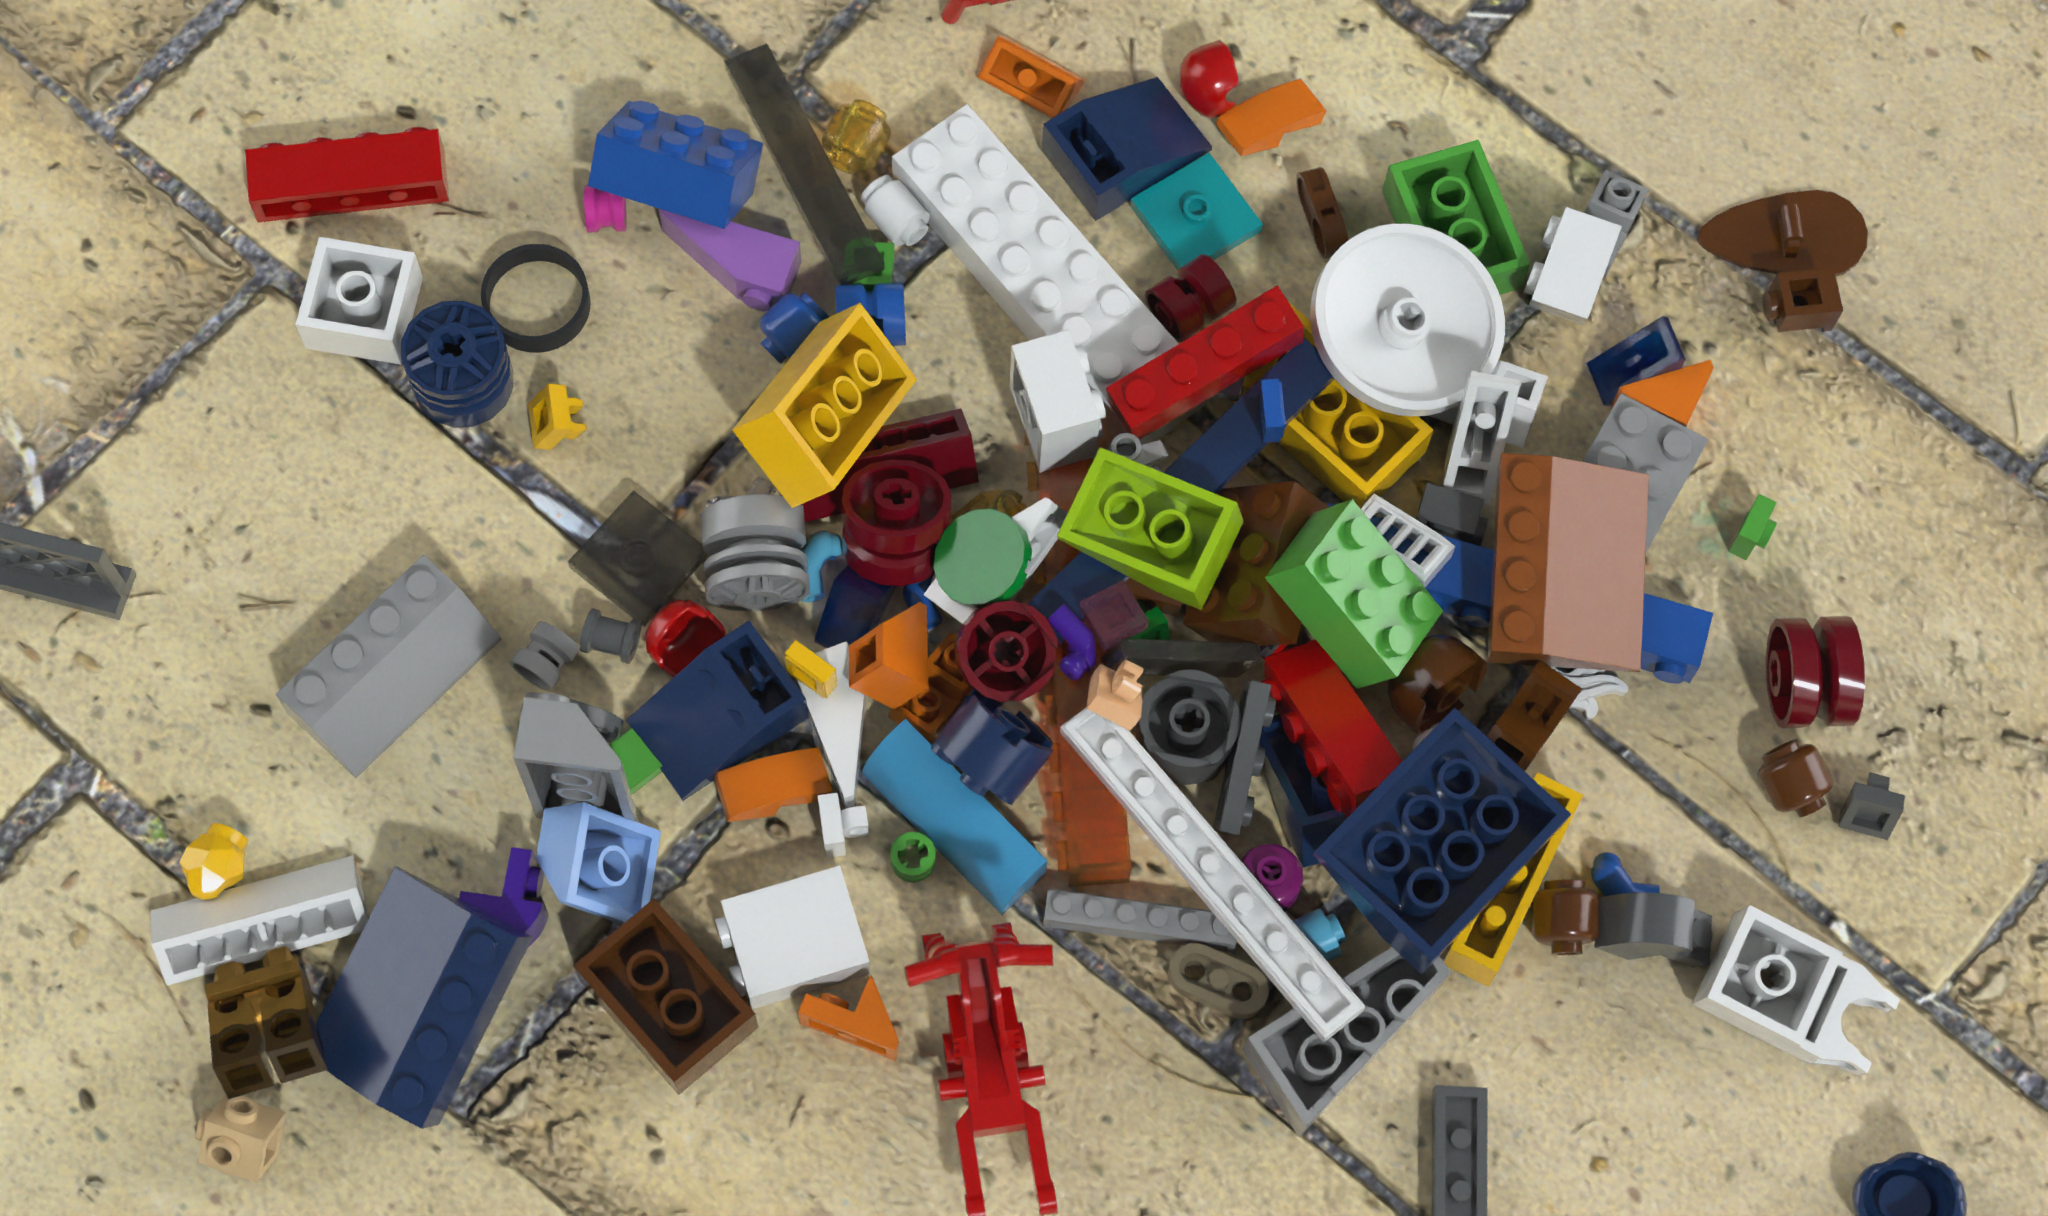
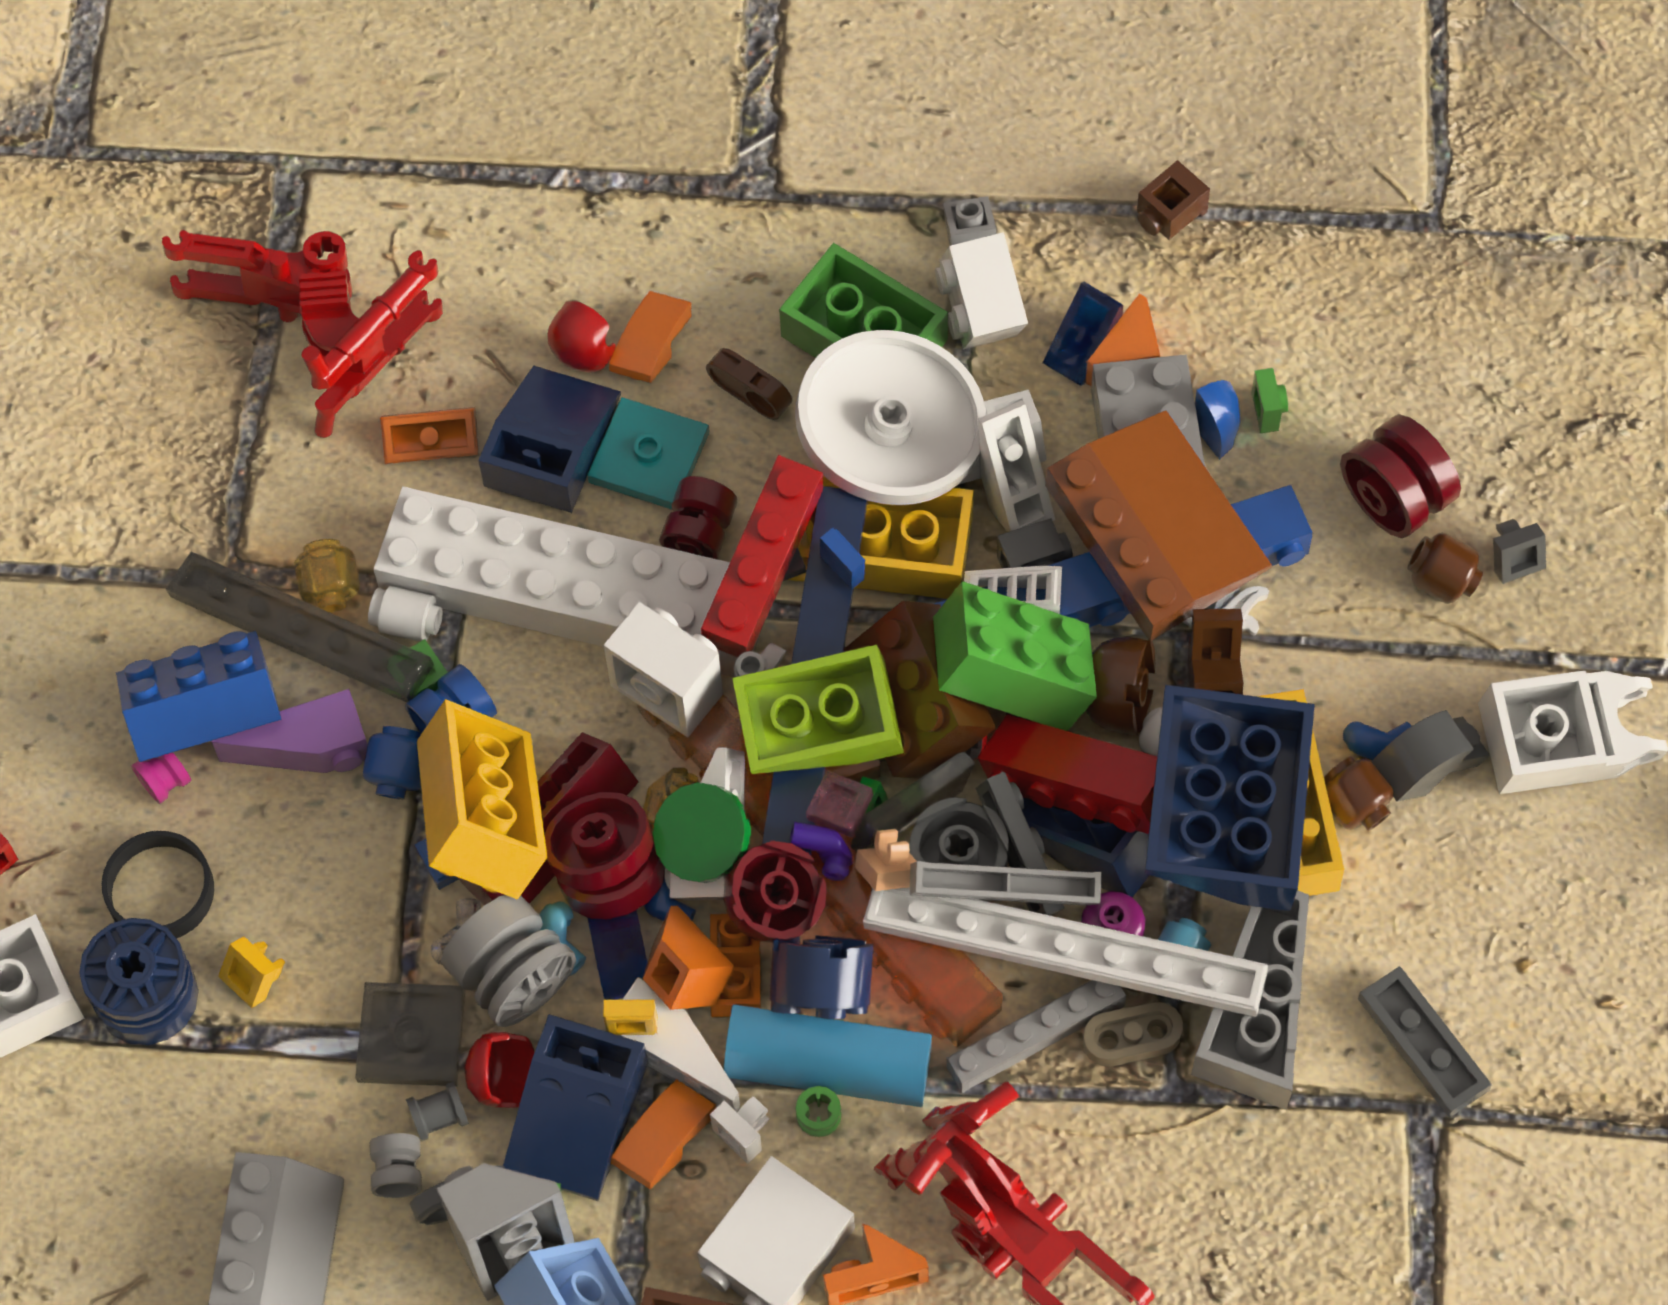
camera: 30 degrees left, 5 degrees down
reddish brown shield [1697,190,1868,276] -> none
none -> light grey piece [909,861,1101,906]
none -> blue brick [1195,380,1240,460]

